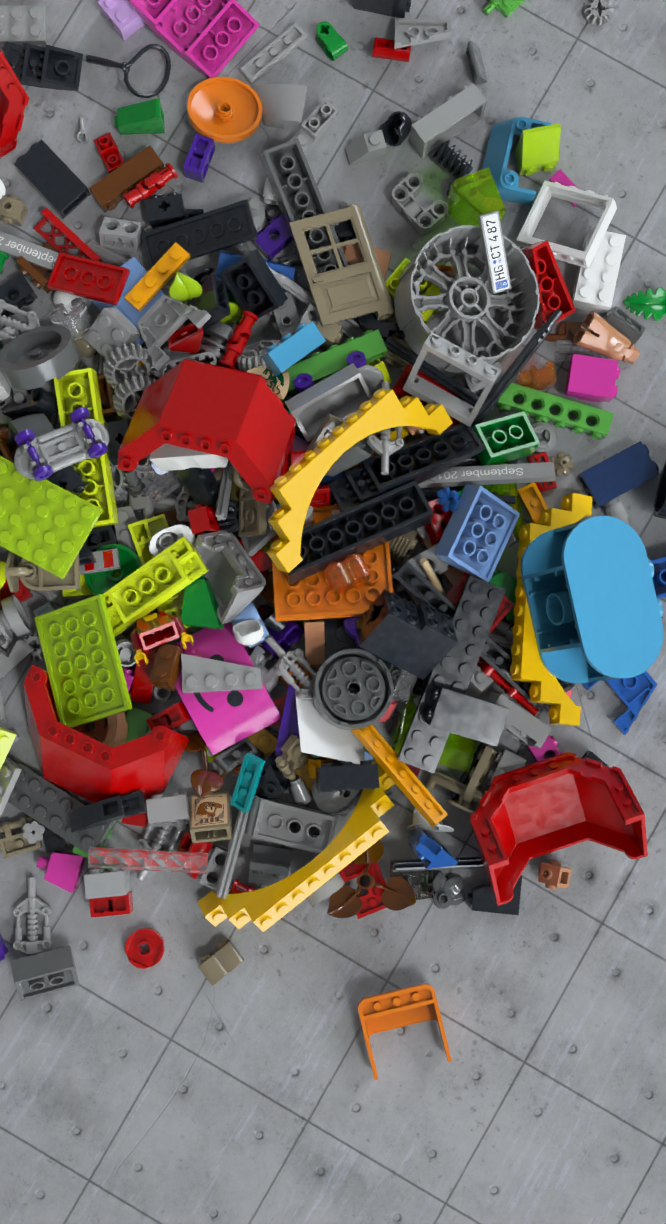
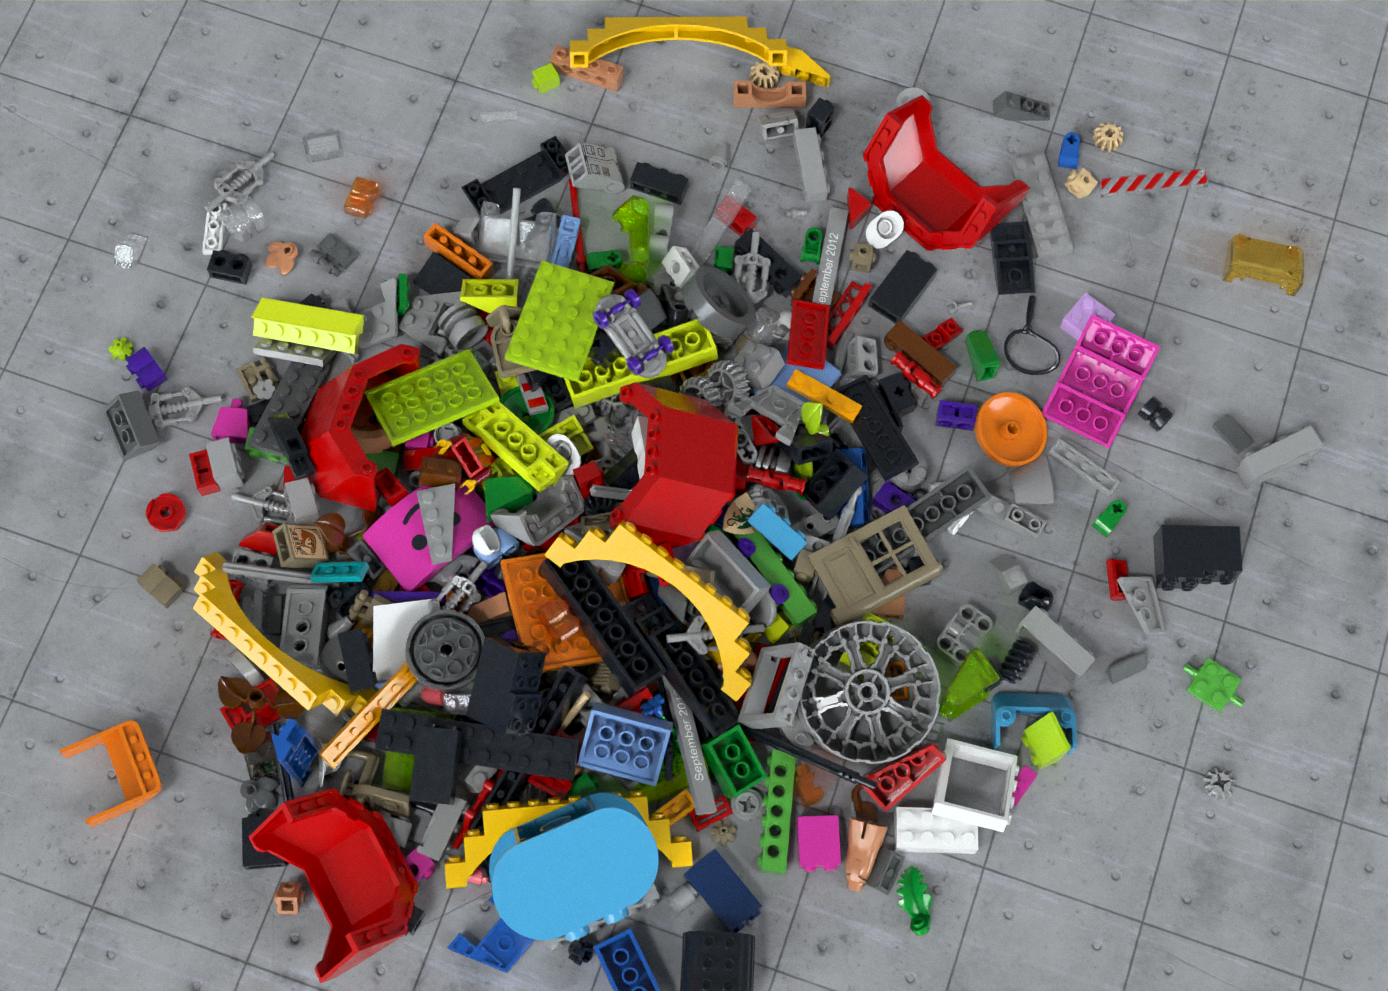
camera: 80 degrees right, 15 degrees down
clear tile [88,847,209,874] -> none
tile [478,210,511,294] -> none

